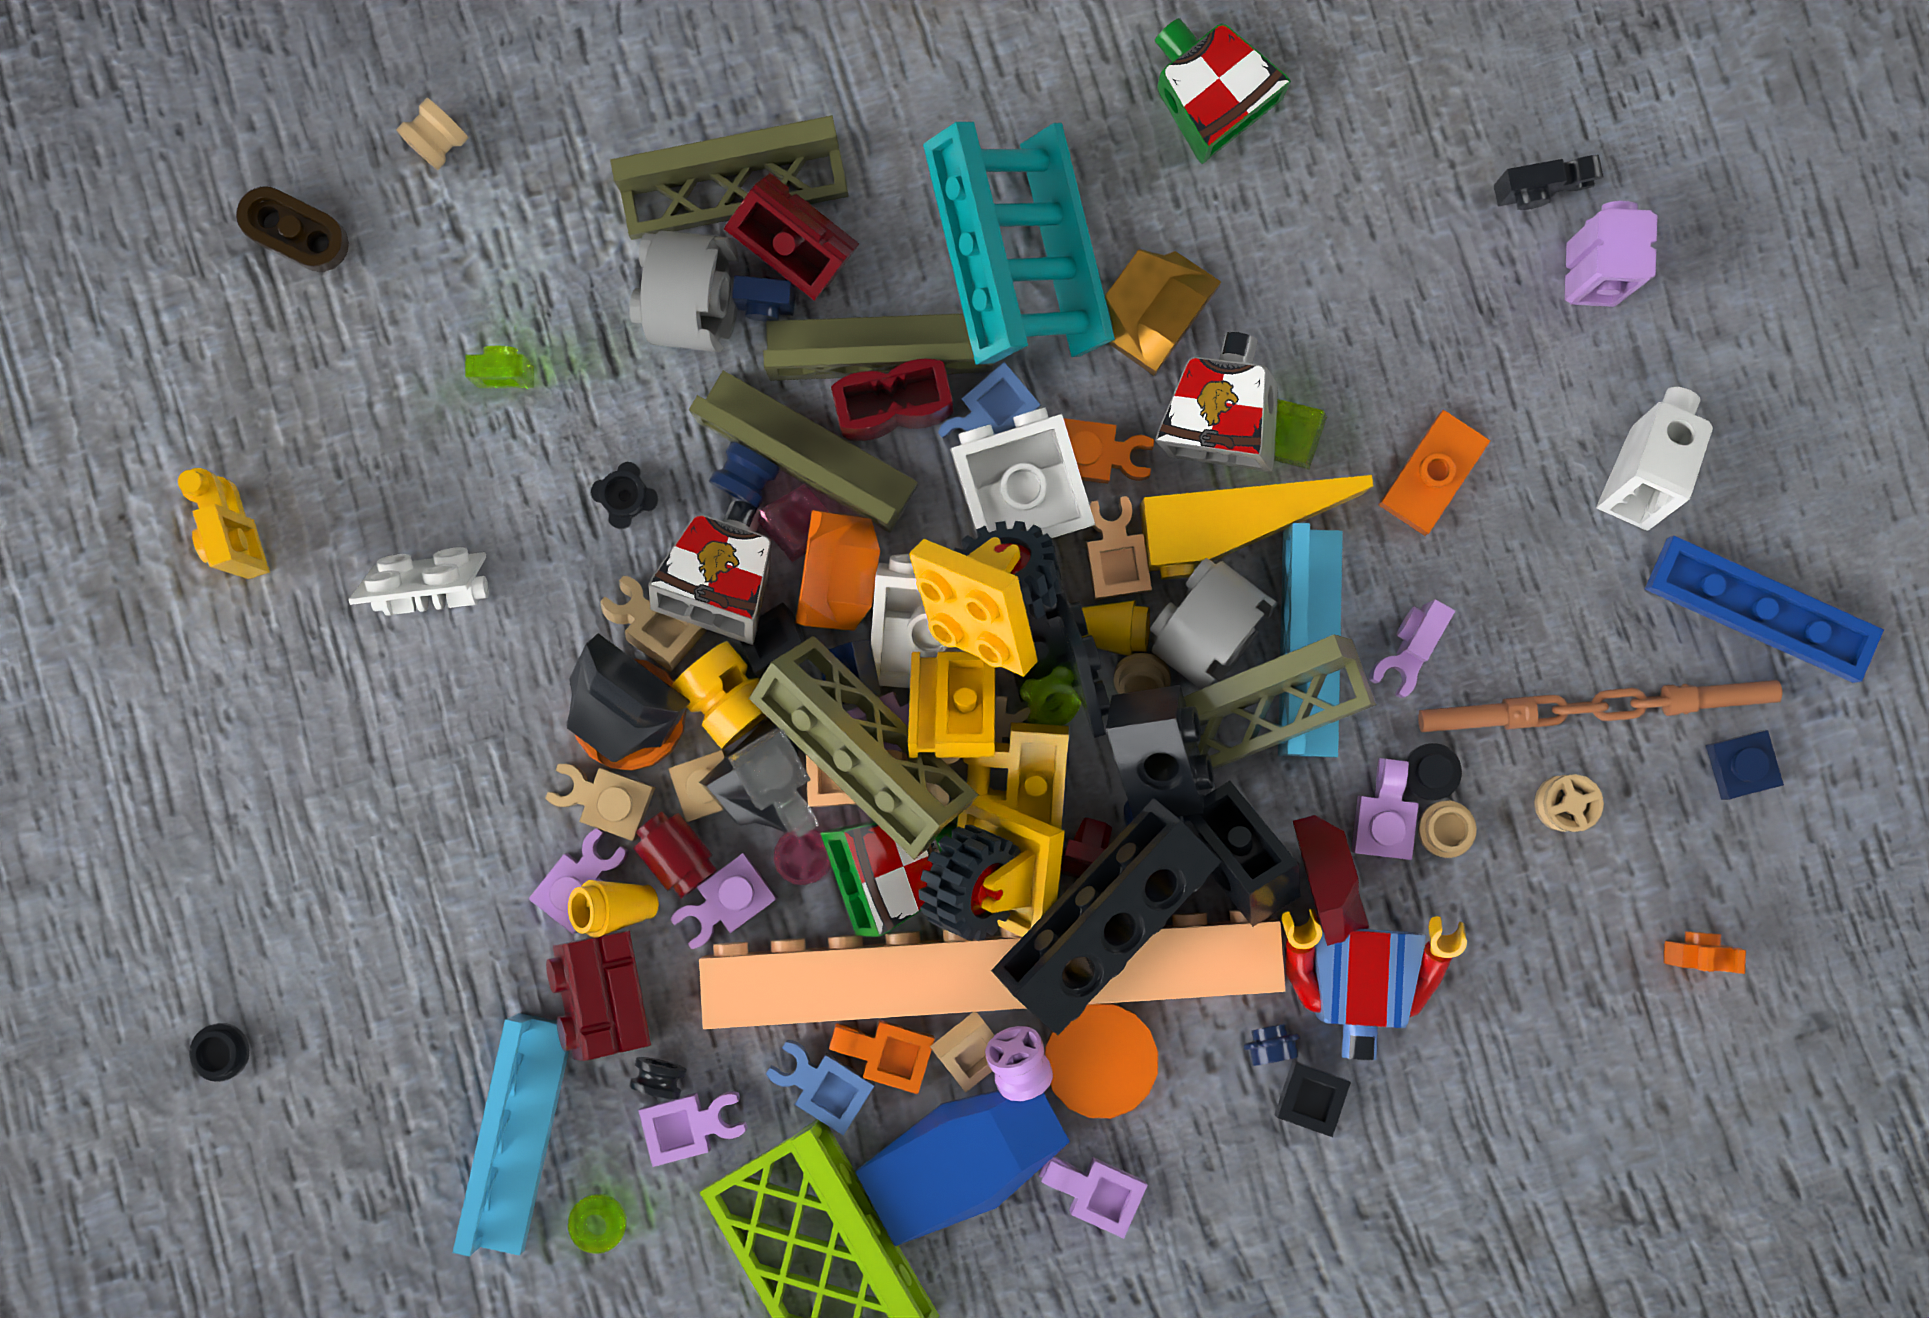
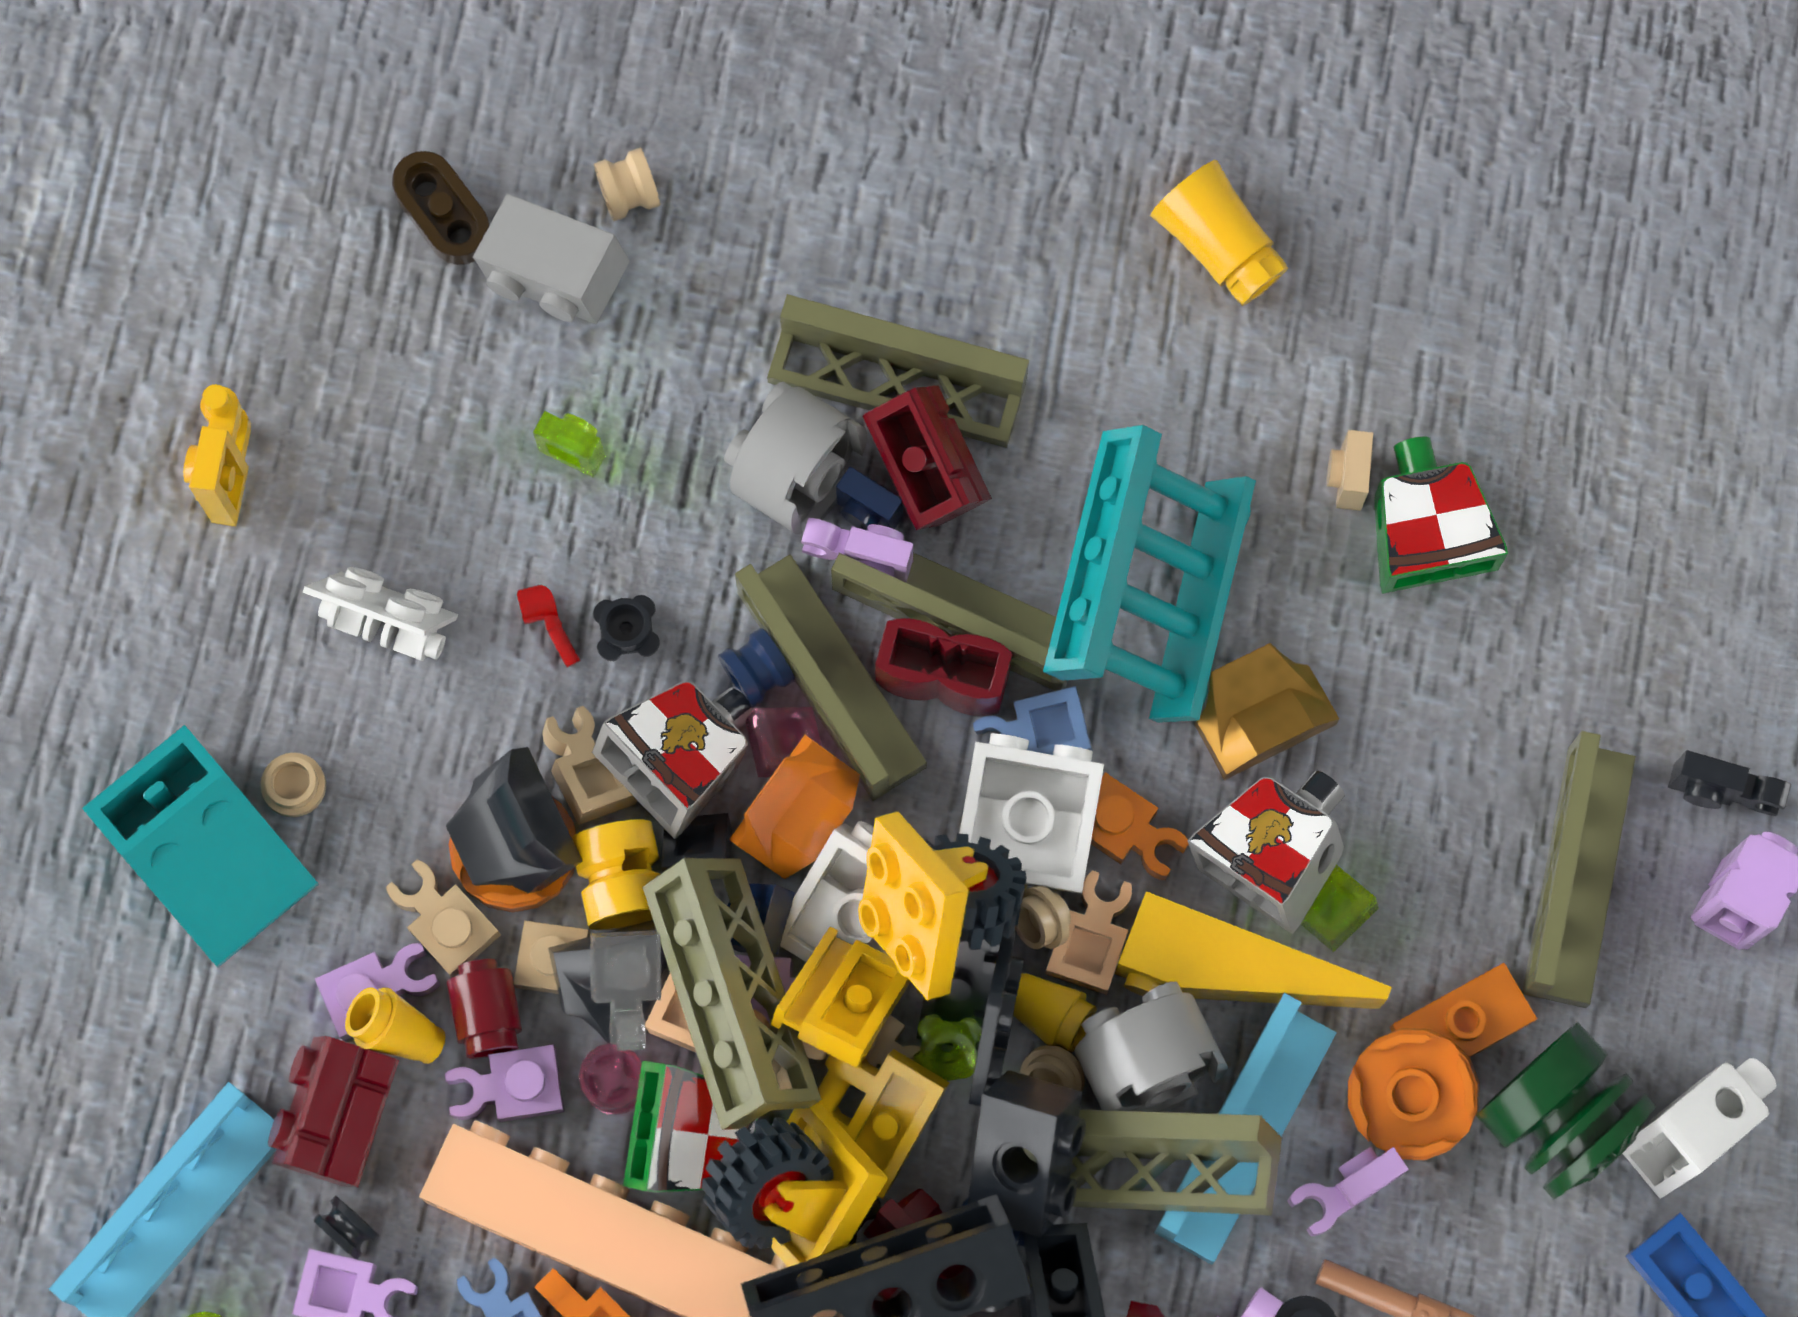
camera: 25 degrees right, 10 degrees down
none -> teal slope [82,725,319,968]
none -> tan plate [260,753,326,817]
none -> light grey brick [473,194,630,325]
none -> red hand [517,585,581,668]
none -> lavender plate [801,518,913,583]
none -> tan plate [1015,885,1071,949]
none -> tan plate [1327,430,1373,511]
none -> orange tile [1348,1028,1480,1160]
none -> dark green wheel [1476,1022,1657,1200]
none -> olive fence [1522,731,1636,1008]

